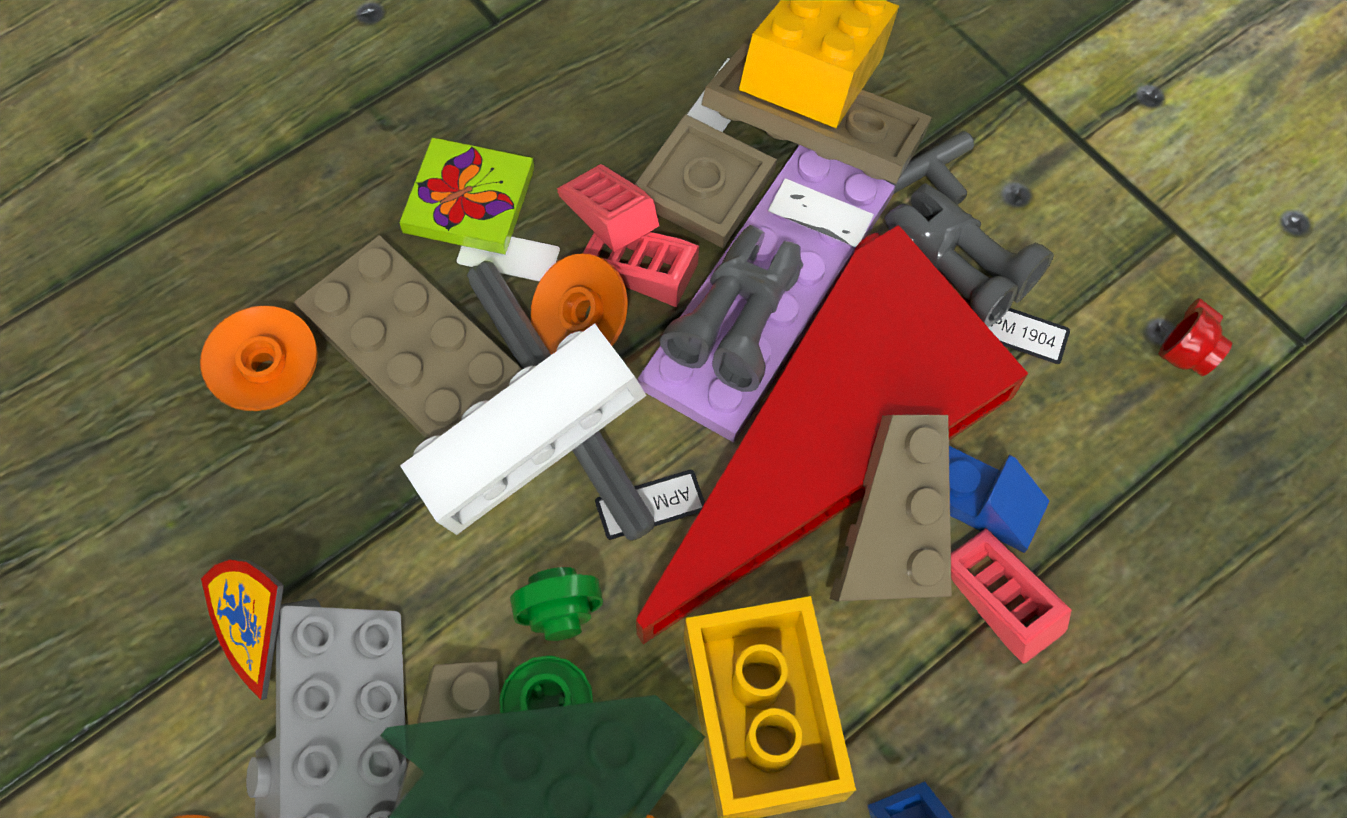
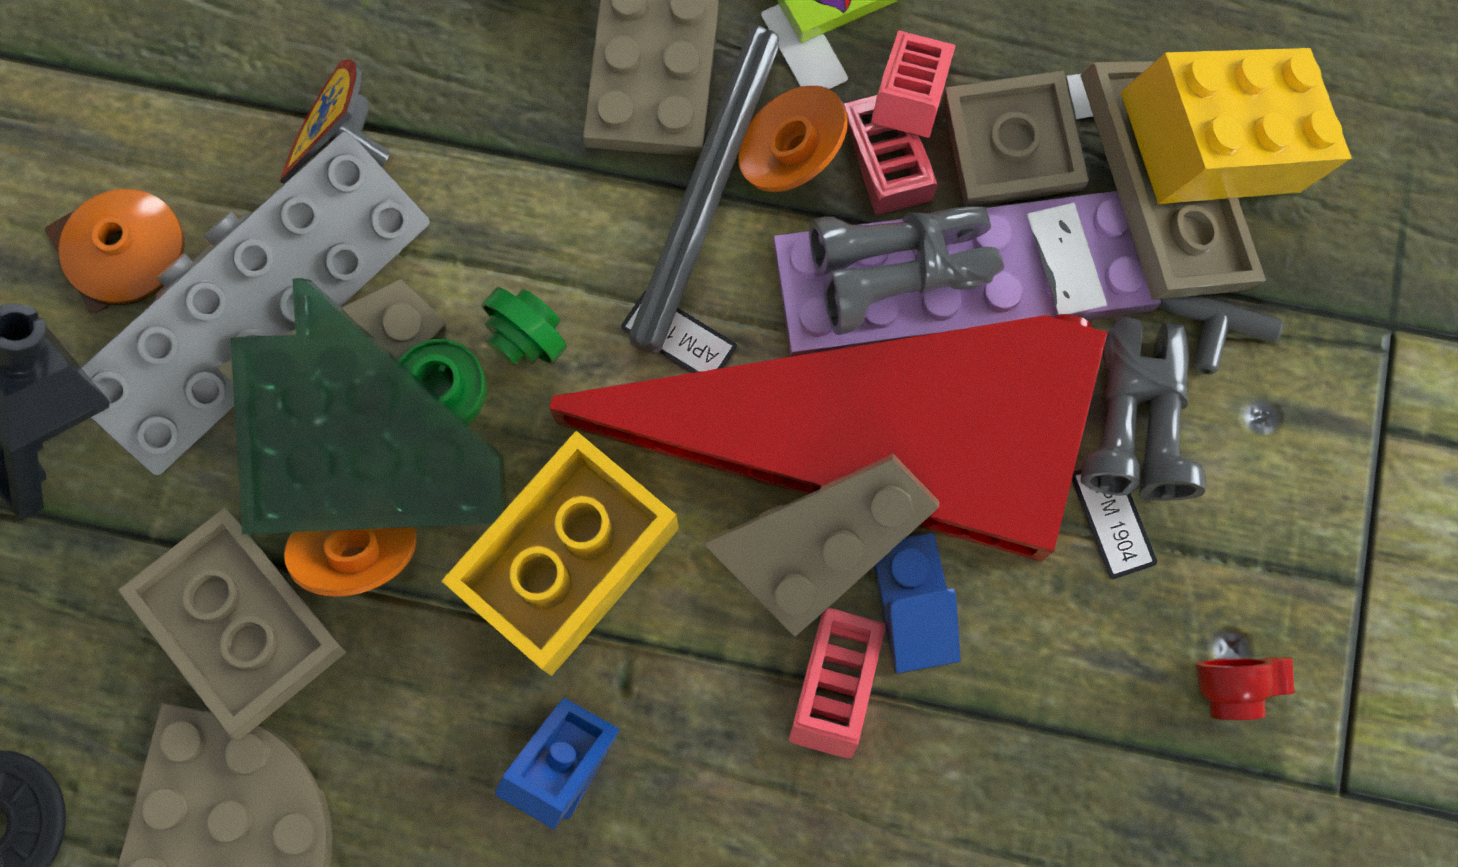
camera: 55 degrees right, 10 degrees up
white brick [400,324,646,535] -> none

